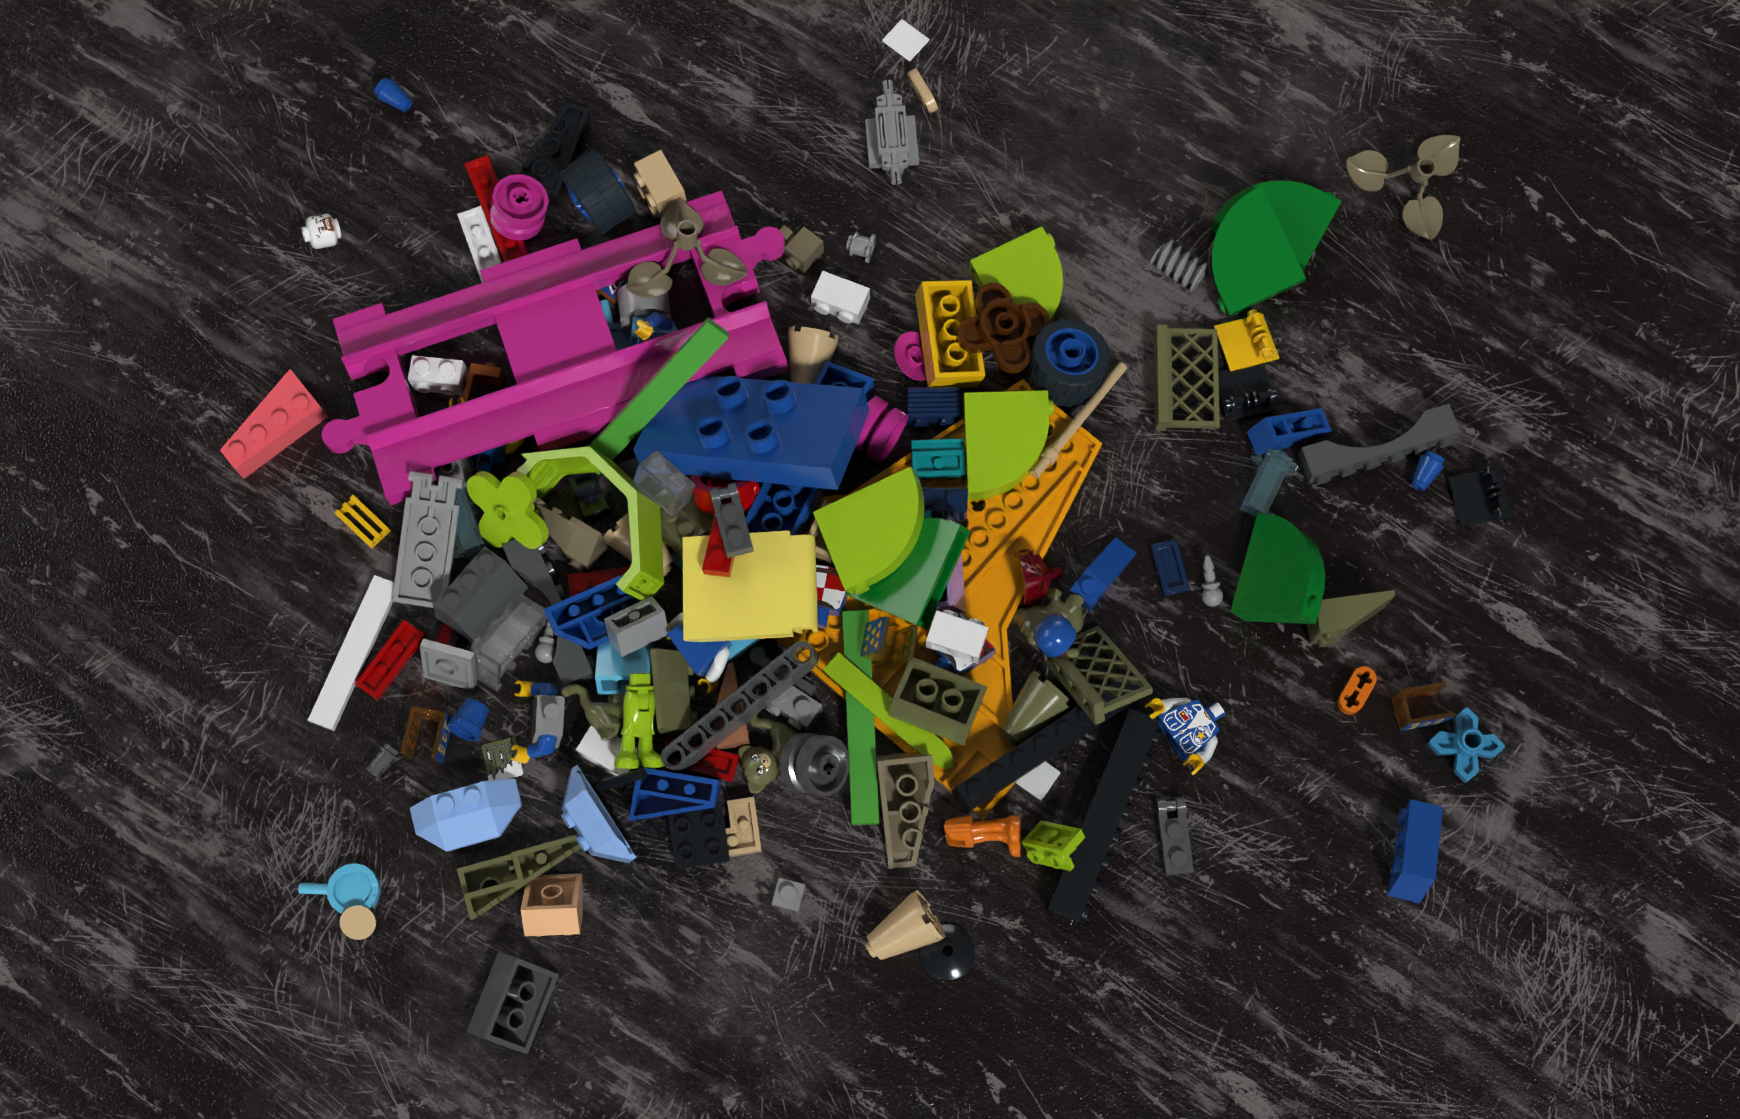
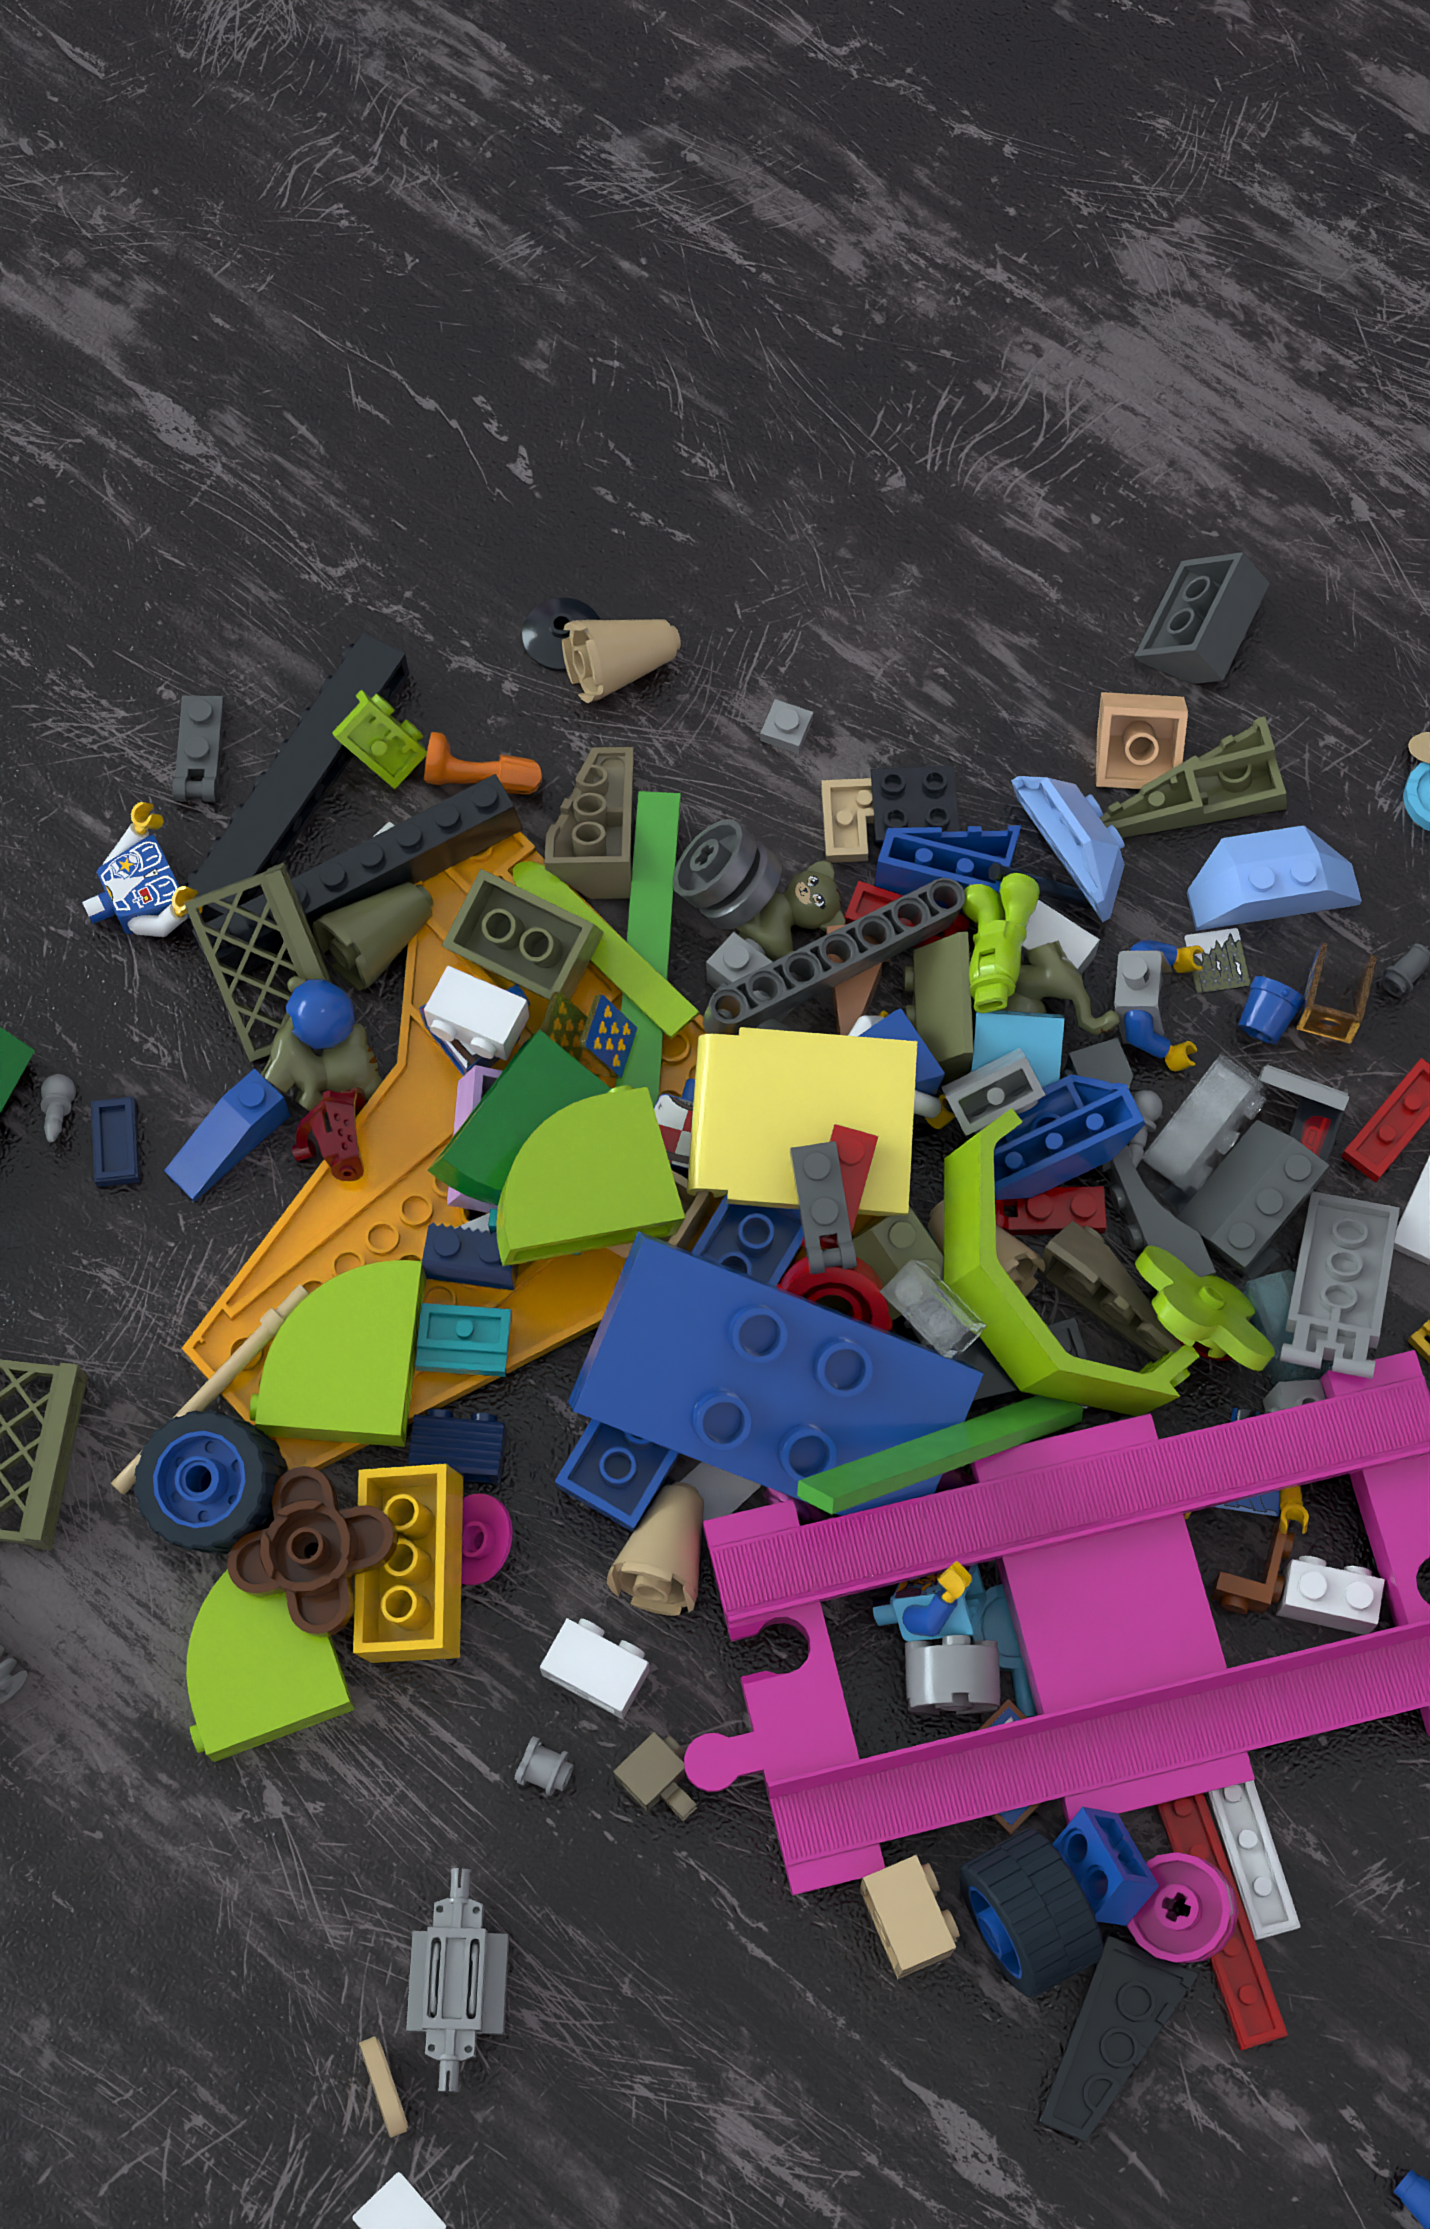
camera: 175 degrees left, 5 degrees down
dark tan plant [626,197,748,299] -> none
dark pink wheel [854,396,908,463] -> none
none -> blue brick [1052,1807,1159,1926]

